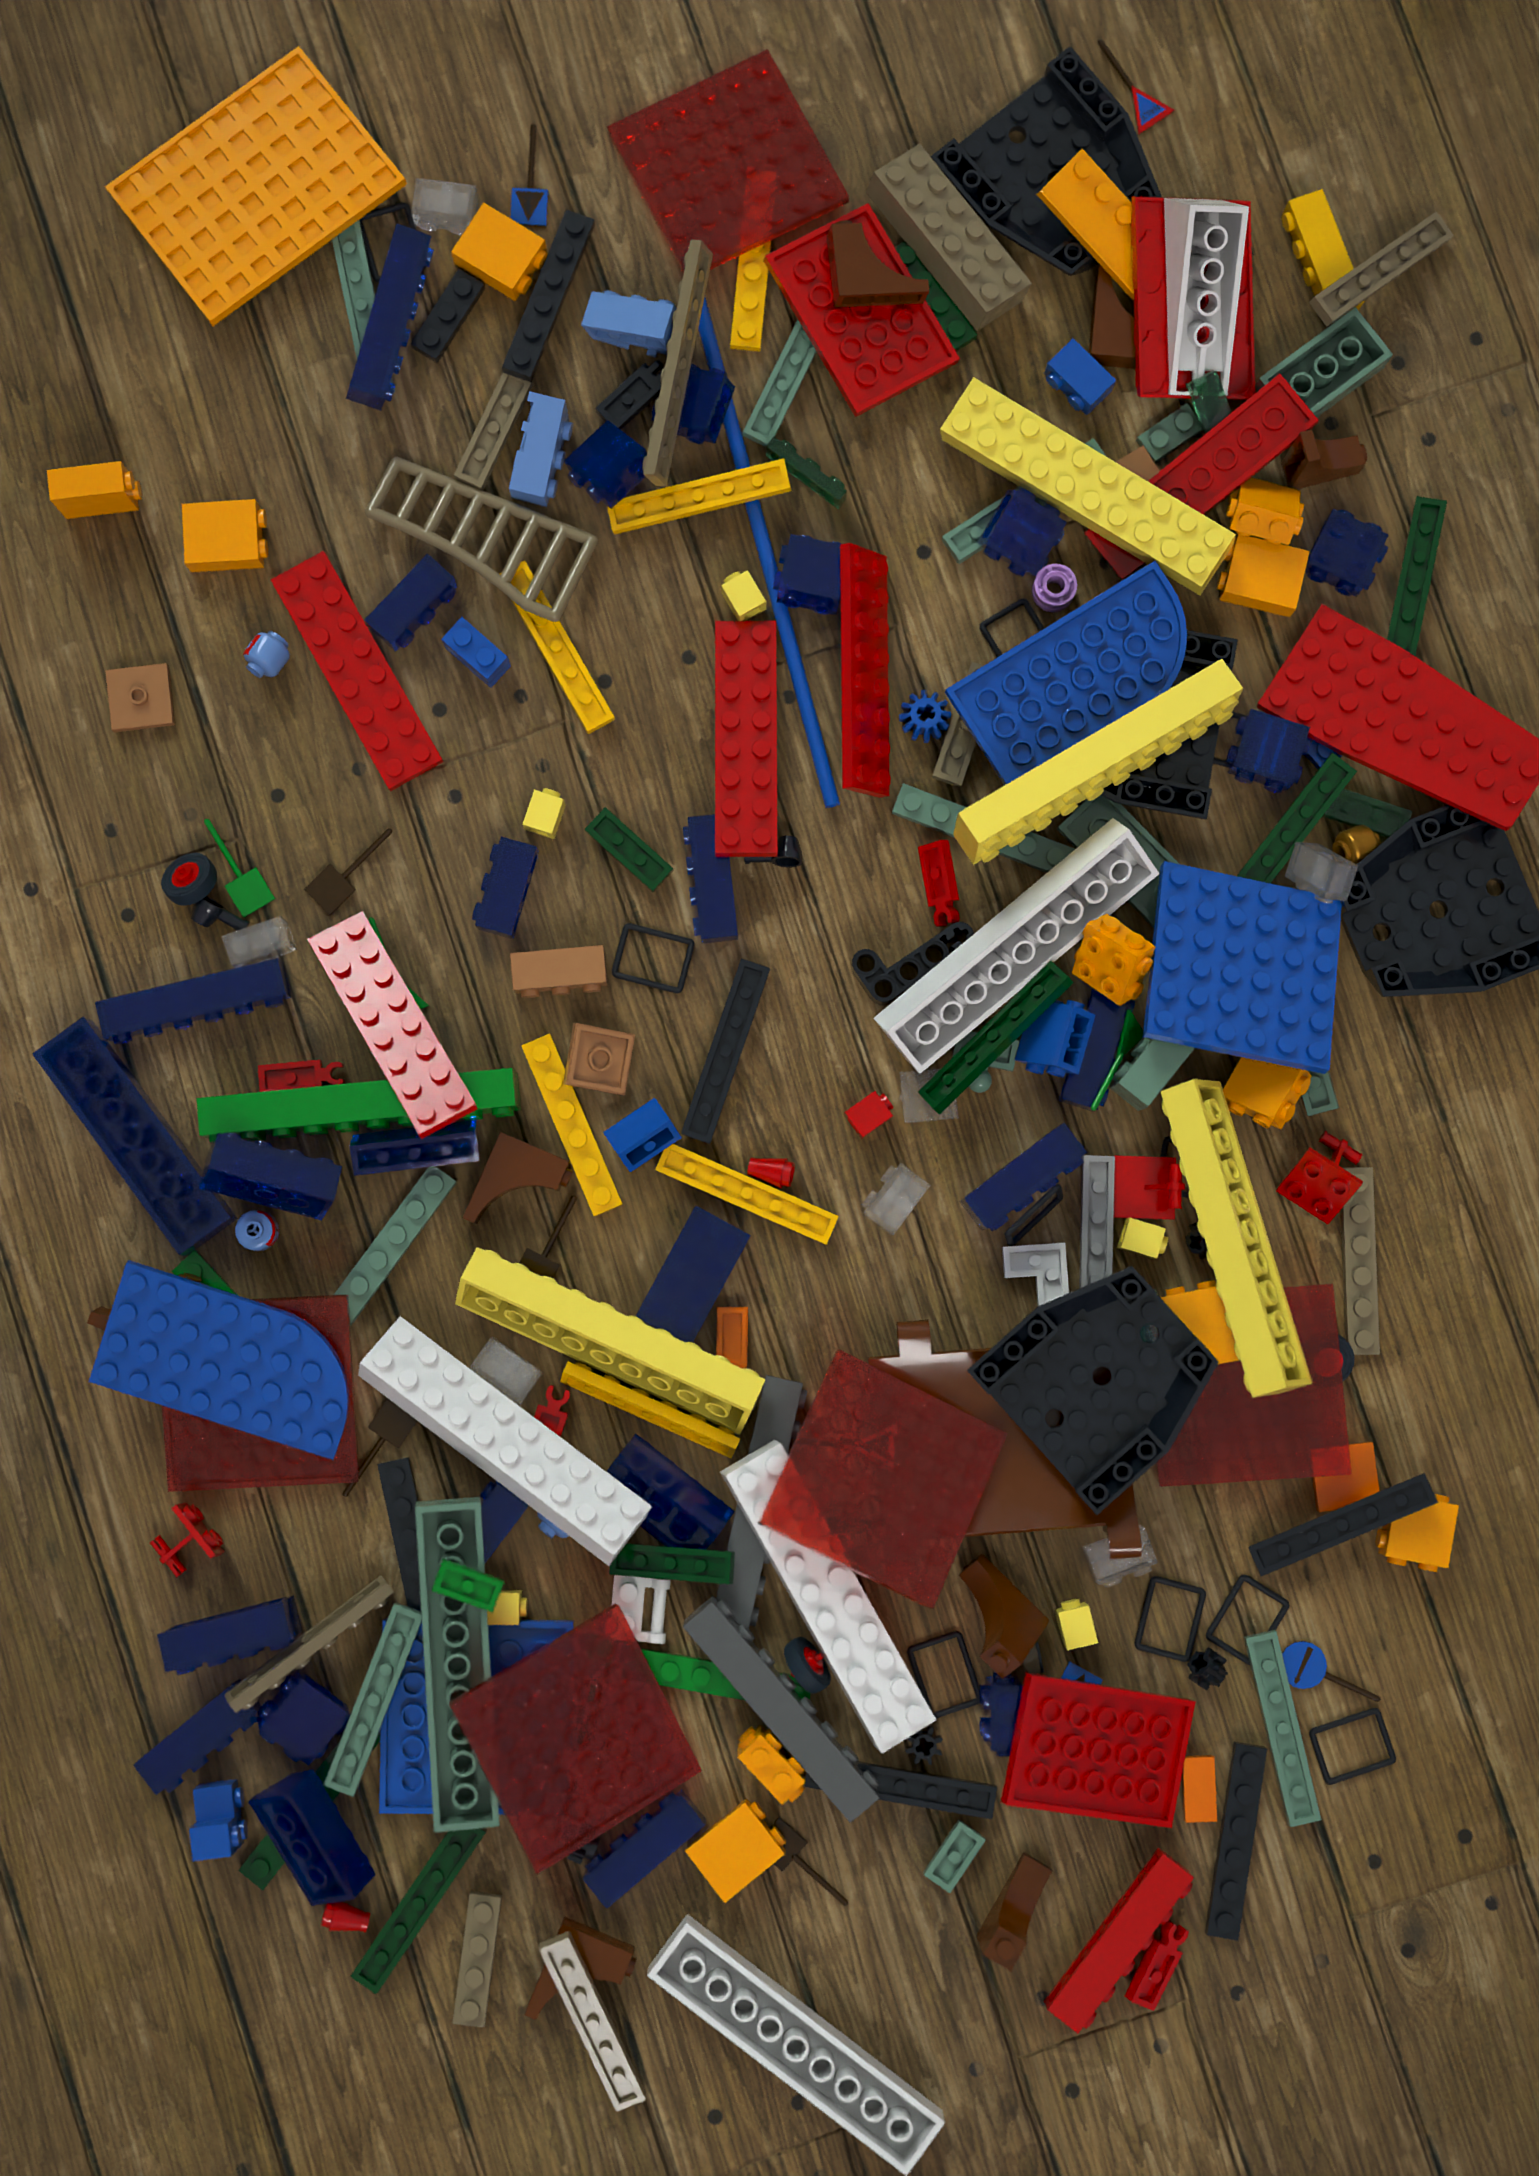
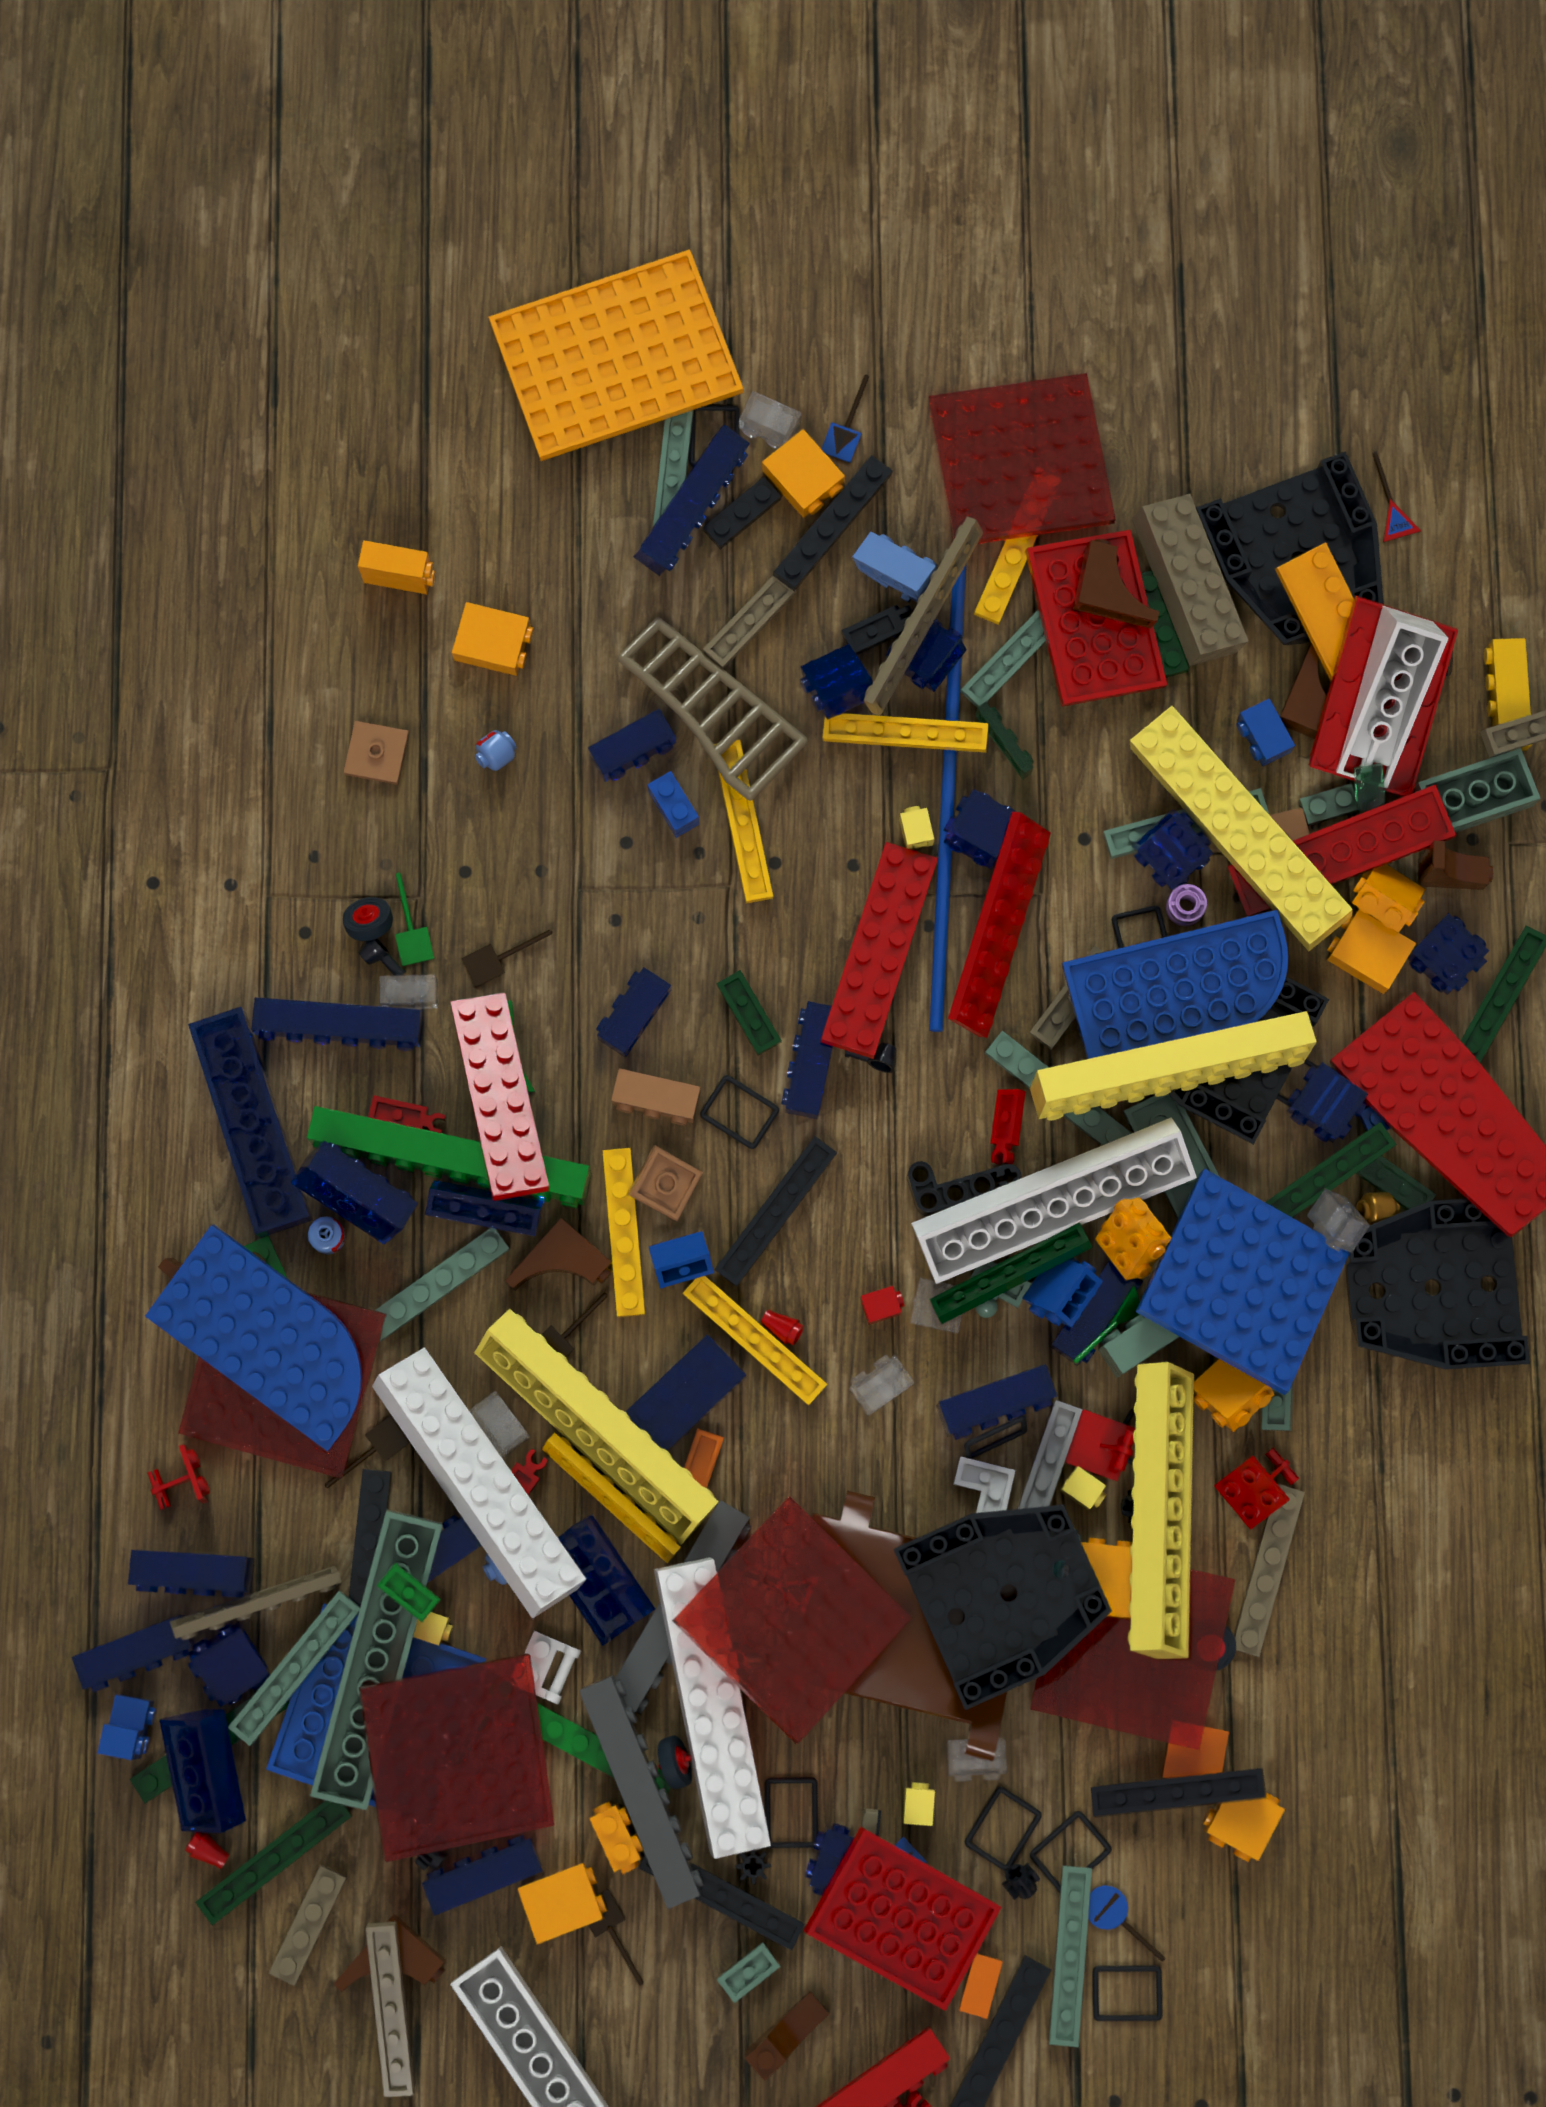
camera: 20 degrees right, 5 degrees down
red plate [271,550,444,791] -> none
medium blue wedge [509,391,573,507] -> none
light yellow brick [523,788,566,839] -> none
dark green plate [609,1543,735,1584] -> none
blue gear [899,690,951,743] -> none
reddish brown arch [958,1553,1050,1679] -> none

